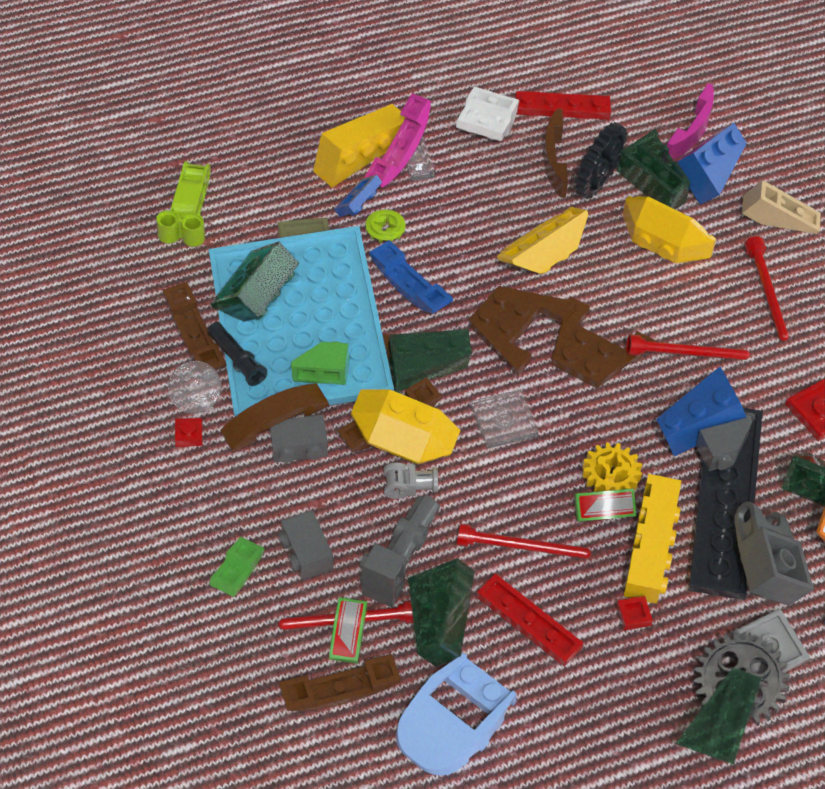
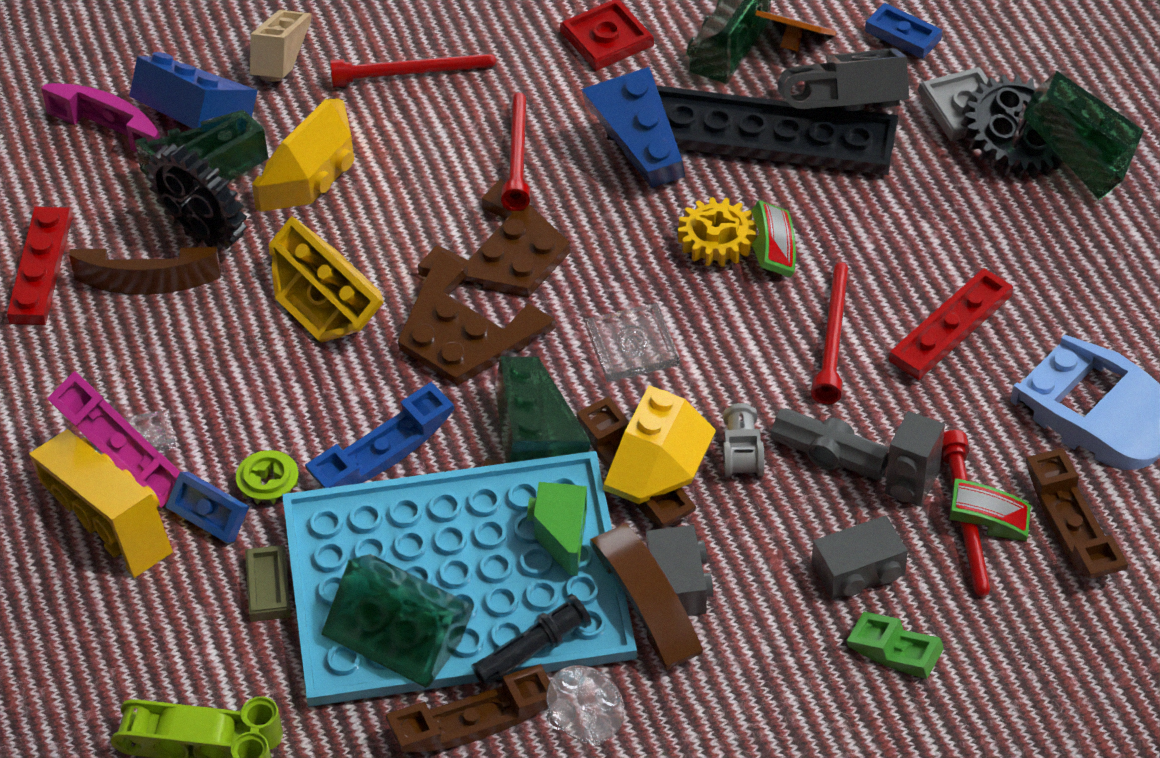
camera: 85 degrees left, 5 degrees down
red plate [175,418,203,447] -> none
clear green wedge [408,558,475,666] -> none
white brick [456,87,519,141] -> none
red plate [616,596,653,631] -> none
yellow wedge [623,474,682,604] -> none
dark grey slope [696,417,752,471] -> none

